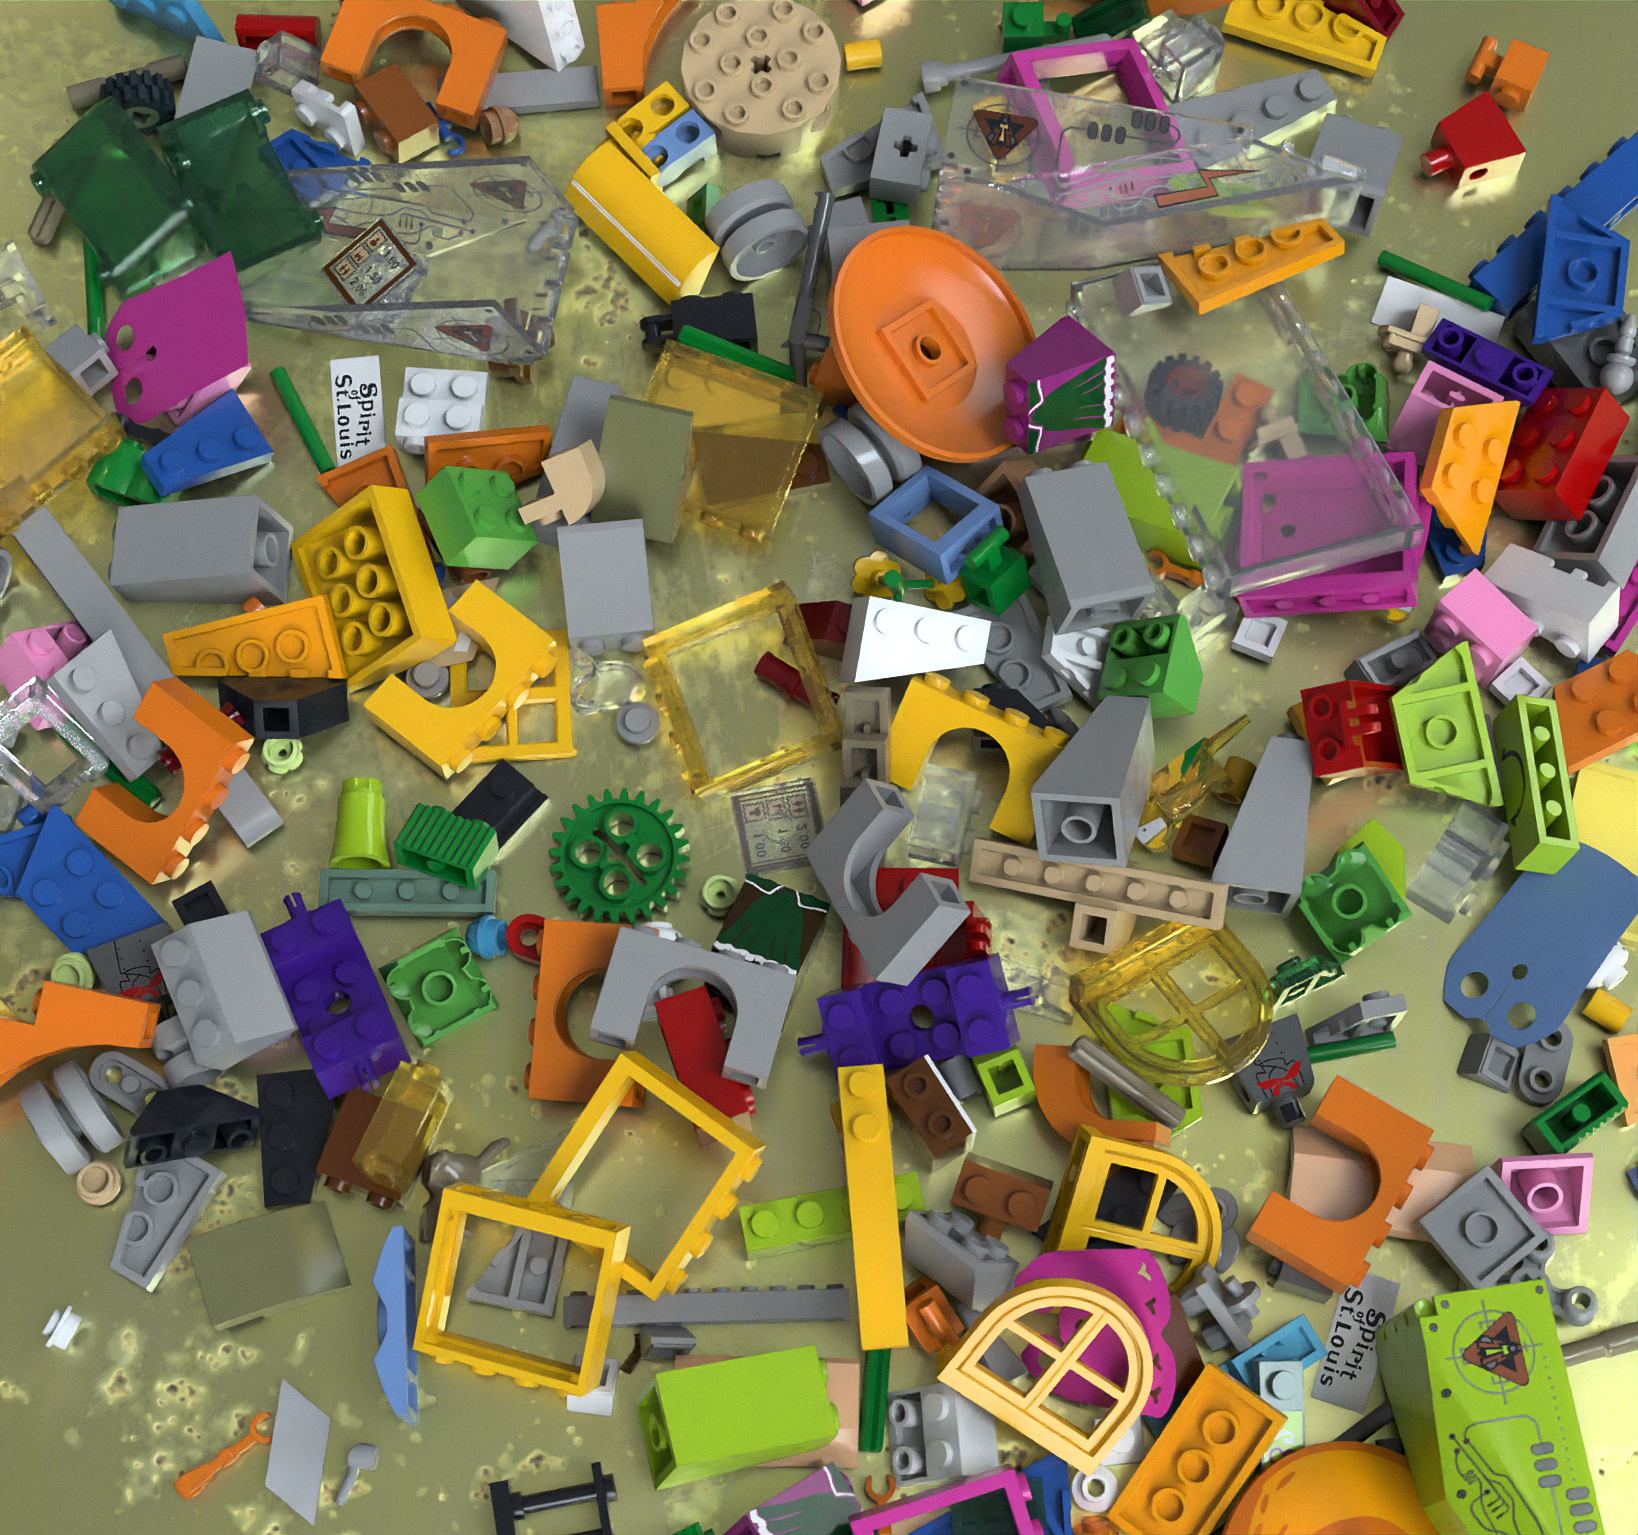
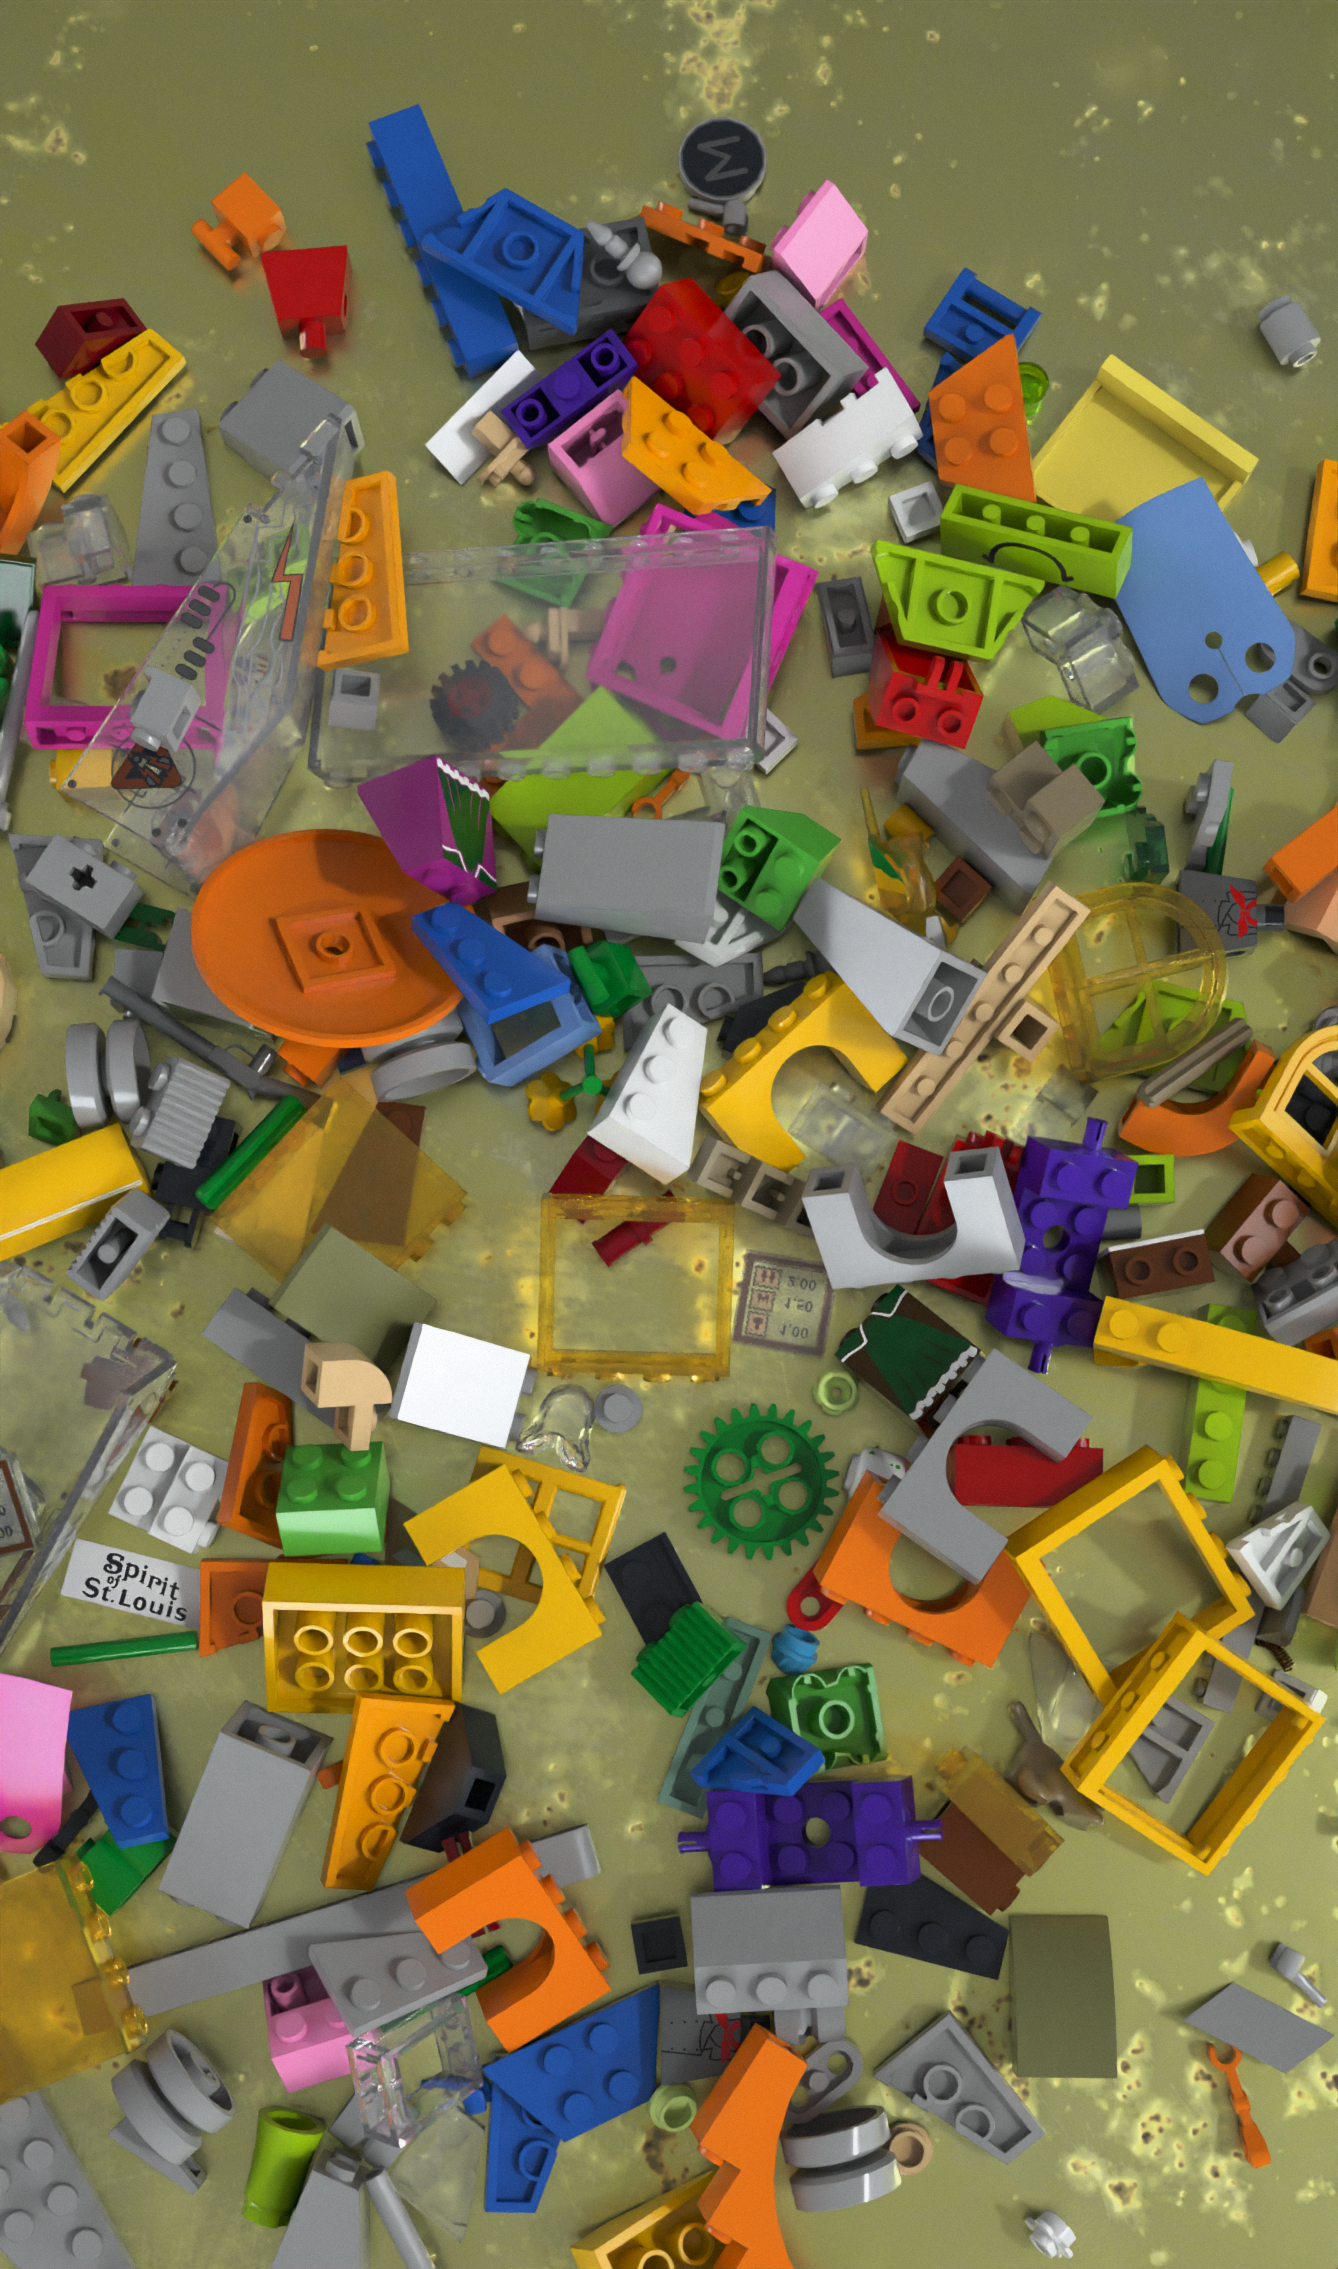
camera: 70 degrees left, 10 degrees up
black slope [123,1084,261,1169] -> none
yellowish green plate [261,739,303,774] -> none
lime plant [328,777,390,869] -> none
medium blue slope [372,1226,419,1425] -> none
green bar [1377,250,1494,313] -> none
bright pink brick [1423,568,1539,690] -> none
none -> light grey brick [66,1188,171,1301]
none -> light grey brick [129,1056,230,1169]
none -> light grey brick [130,665,202,753]
none -> blue wing [411,901,571,1025]
none -> blue wing [689,1706,826,1796]
none -> dark tan brick [986,740,1105,860]
none -> white wing [1225,1501,1332,1610]

